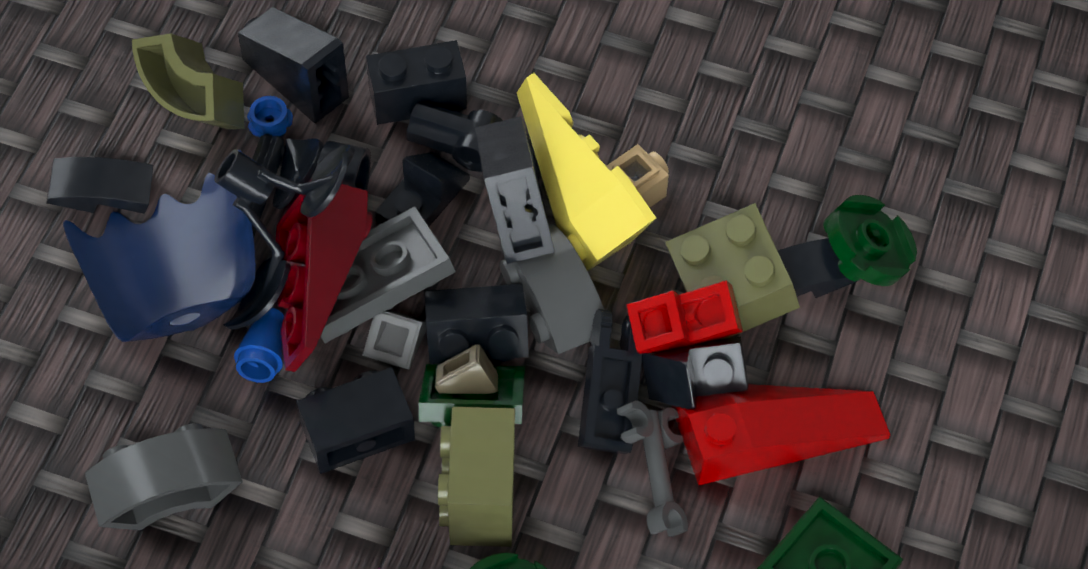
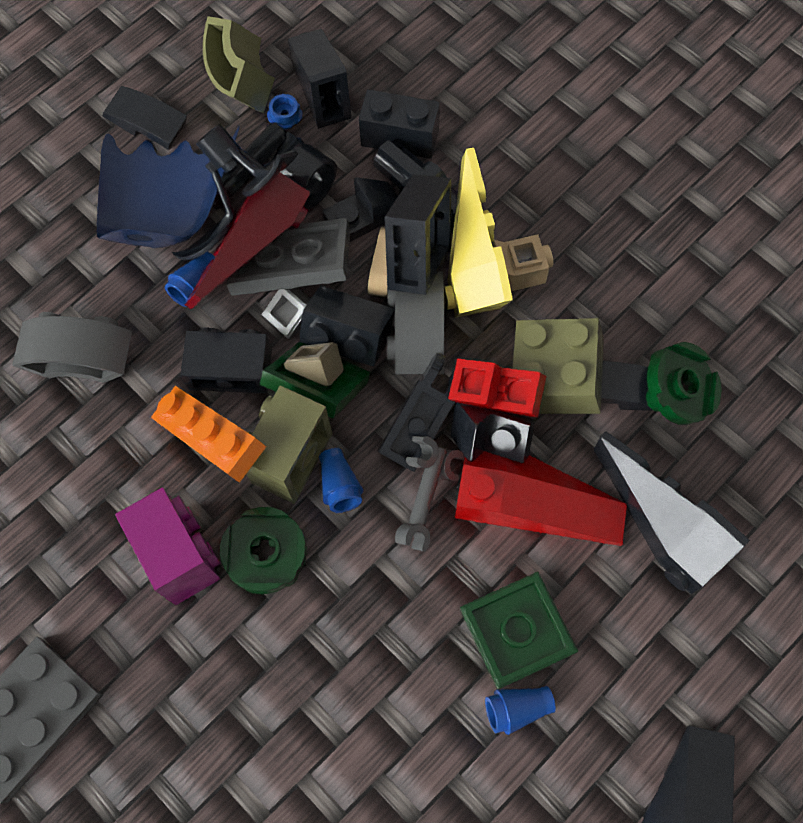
camera: 30 degrees right, 10 degrees up
none -> orange plate [151,386,267,483]
none -> blue cone [319,448,363,513]
none -> tan beam [368,227,388,298]
none -> wedge [594,431,750,594]

